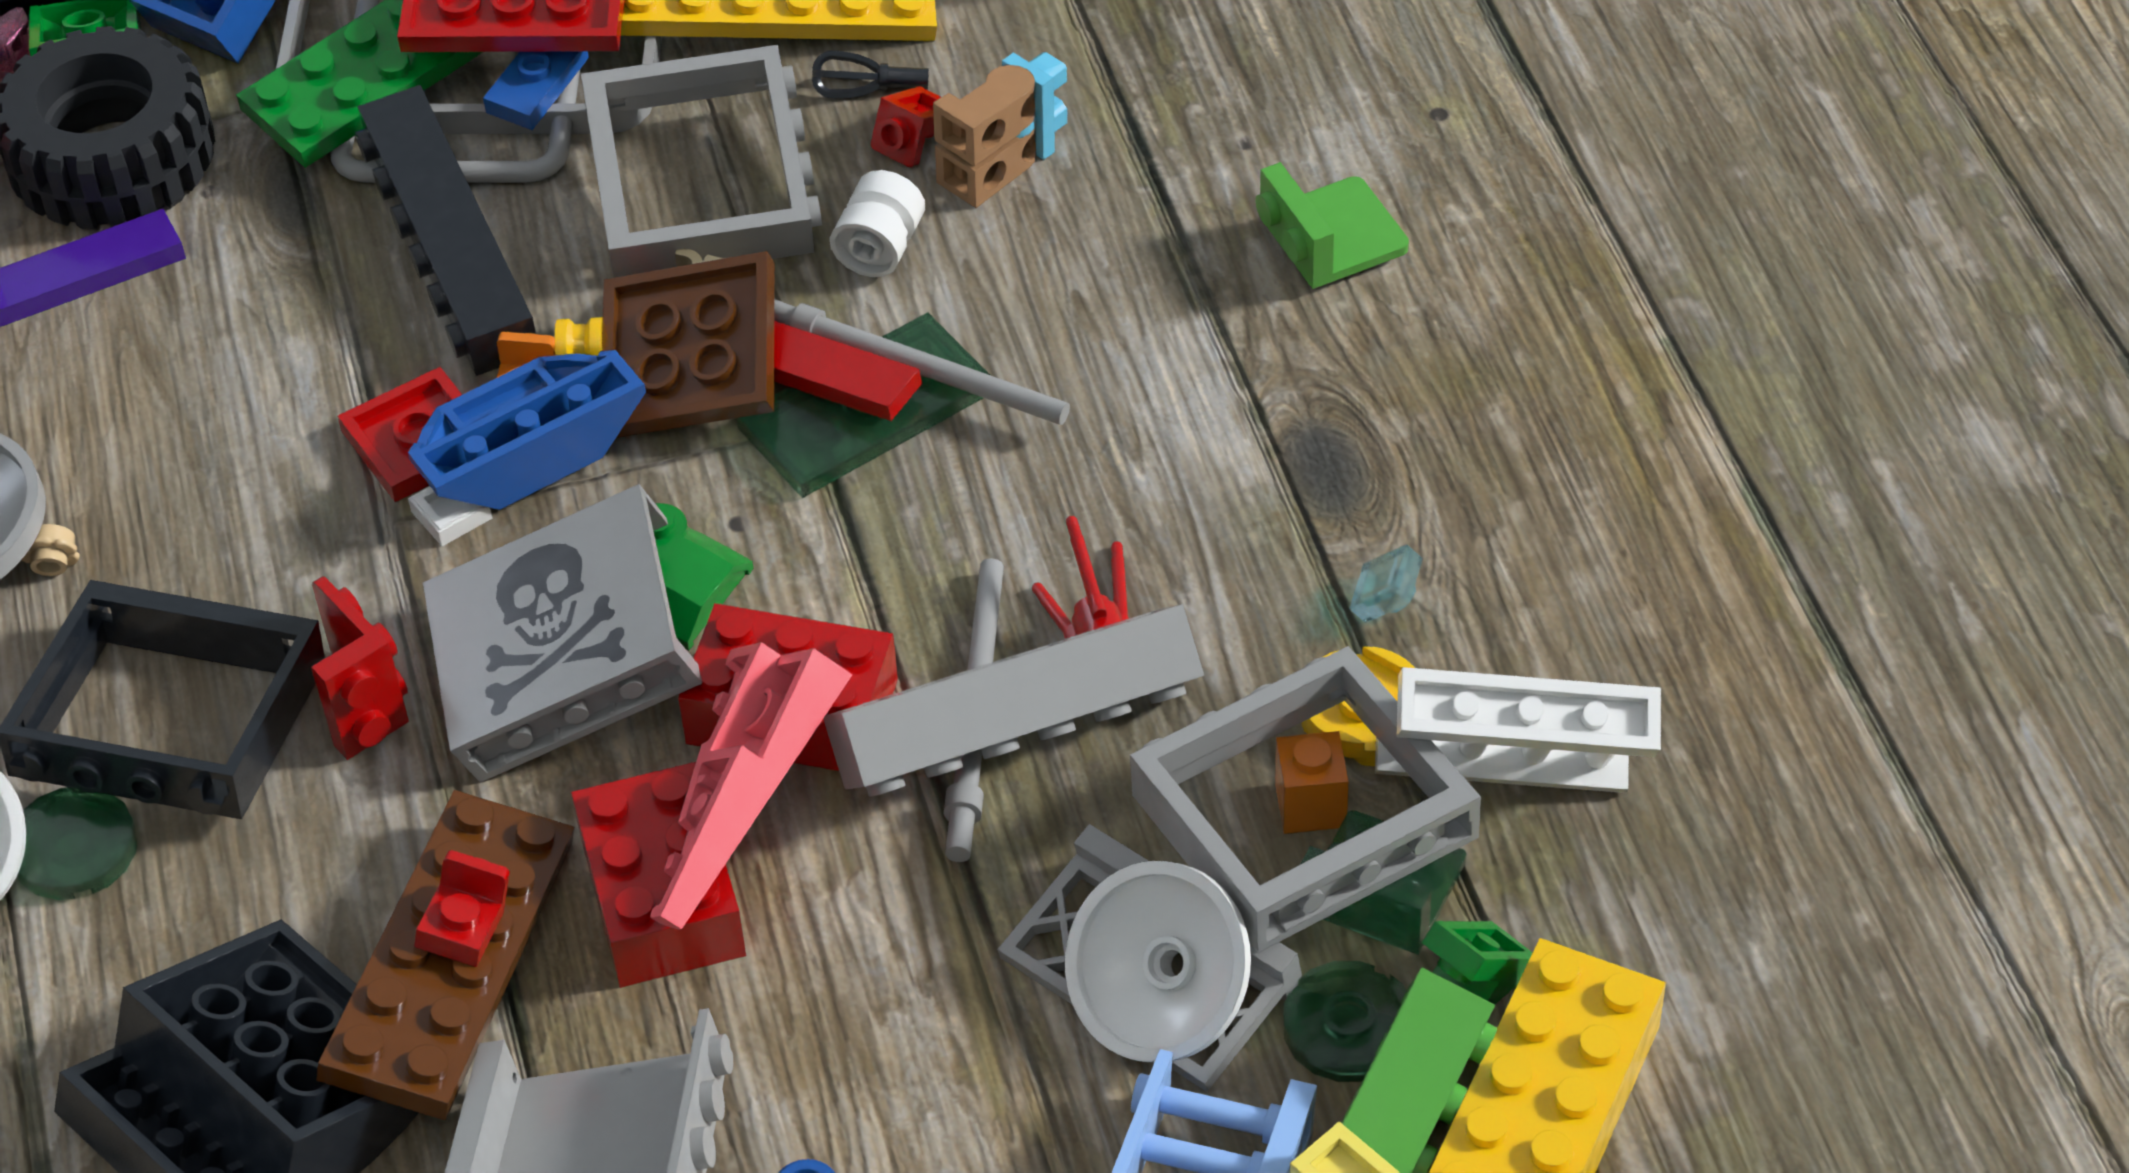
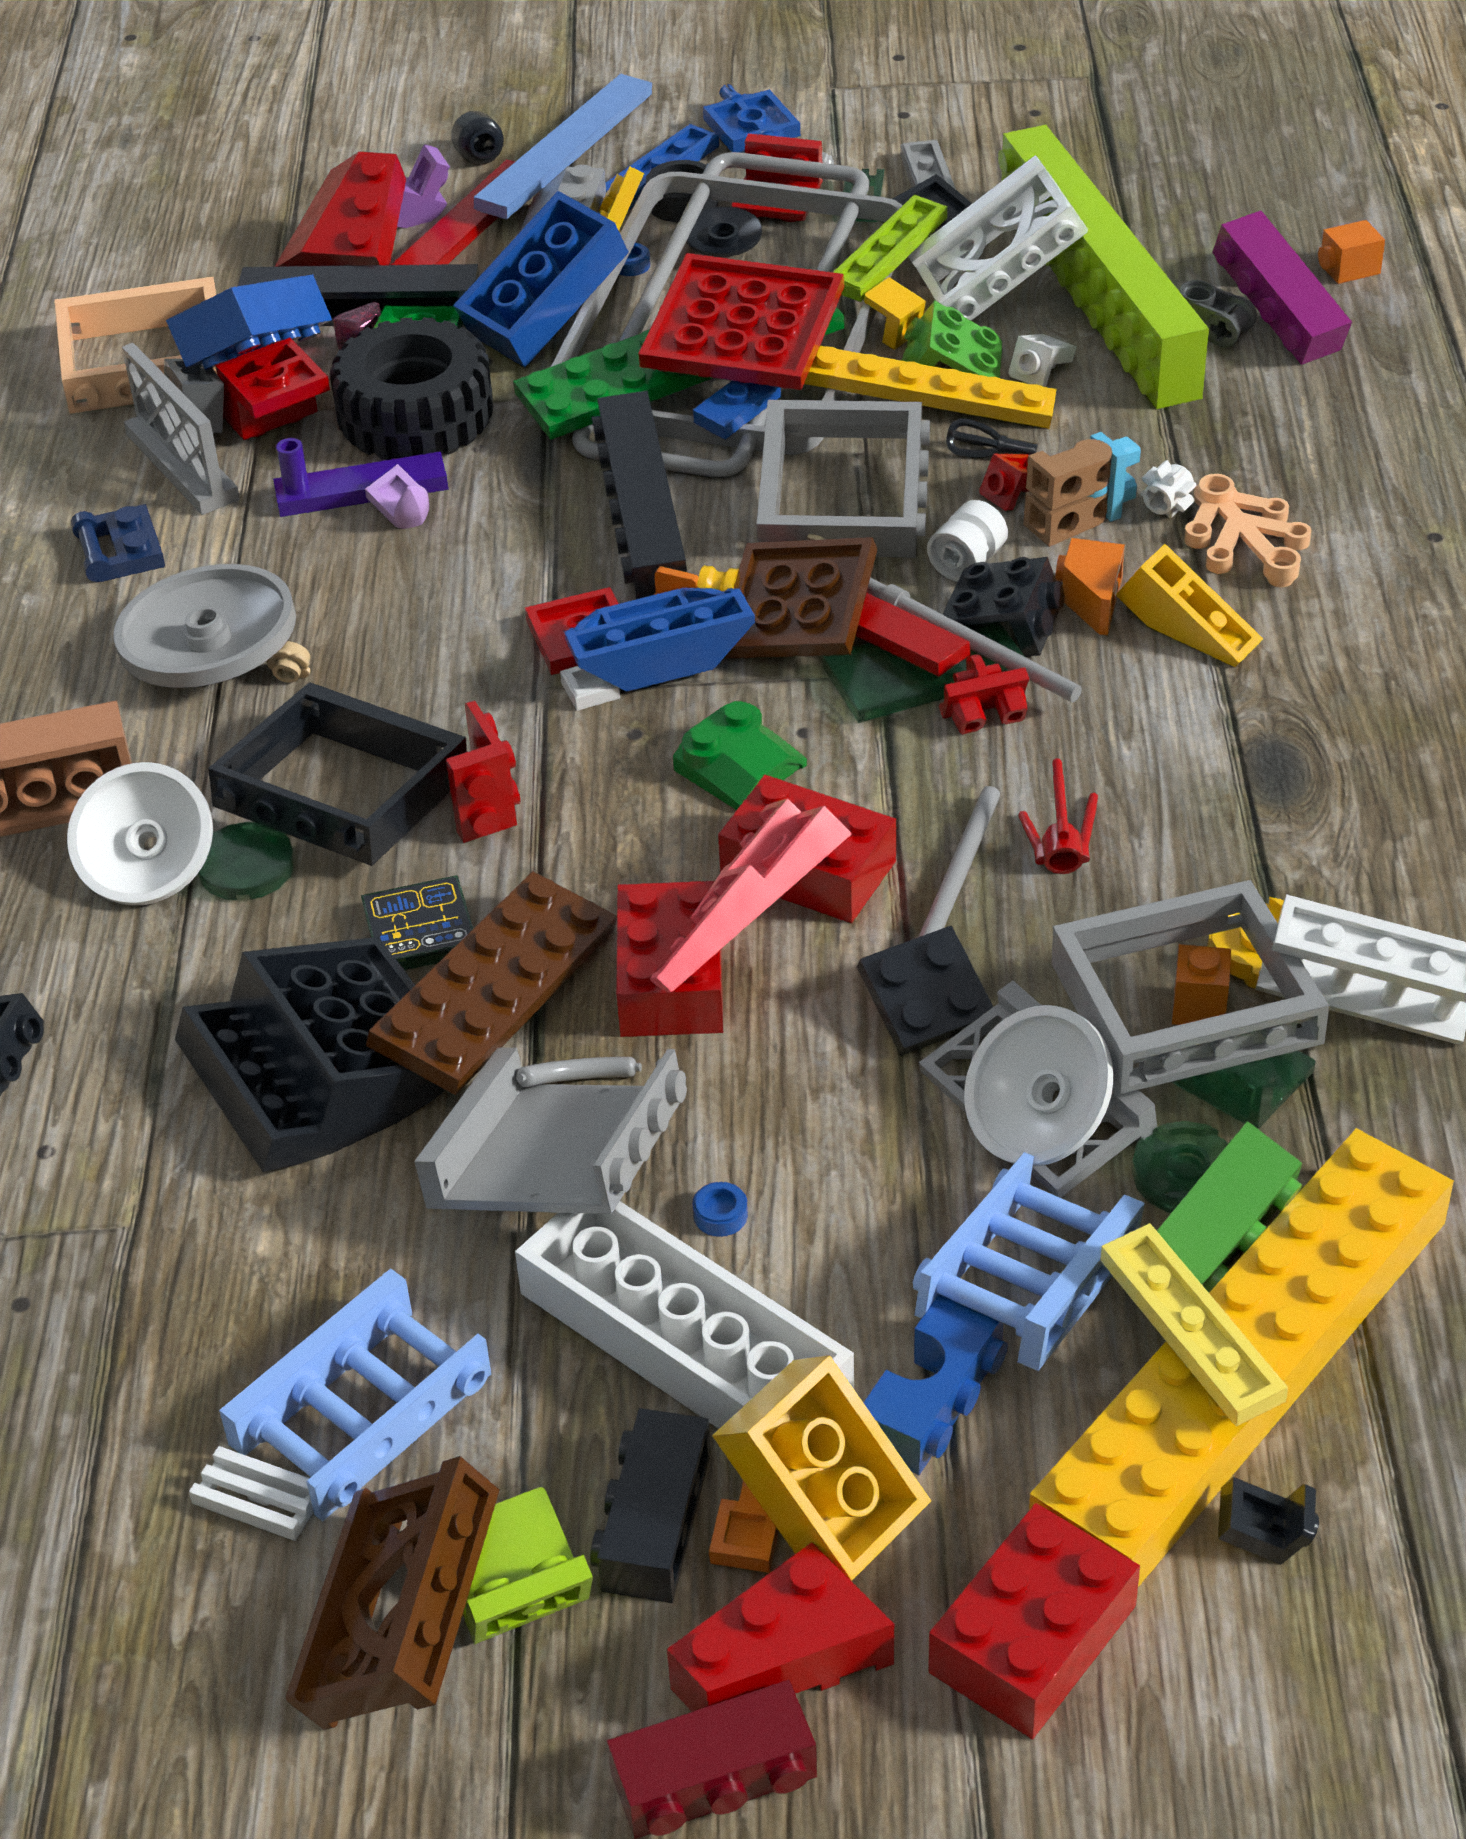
camera: 15 degrees right, 5 degrees down
red bracket [414,850,510,967] -> none
light grey panel [423,484,702,783] -> none
light grey brick [823,604,1204,797] -> none
bright green bracket [1255,162,1409,289] -> none
clear light blue plate [1349,544,1423,623] -> none
green slope [1421,921,1533,1005] -> none
none -> black tile [361,875,473,970]
none -> lavender plate [365,464,429,529]
none -> light grey piece [516,1057,642,1087]
none -> black plate [857,925,993,1056]
none -> red hips [939,654,1029,735]
none -> black bracket [942,557,1065,657]
none -> orange slope [1055,538,1125,635]
none -> yellow slope [1116,544,1263,667]
none -> white gear [1140,460,1197,518]
none -> light nougat plant [1184,474,1312,587]

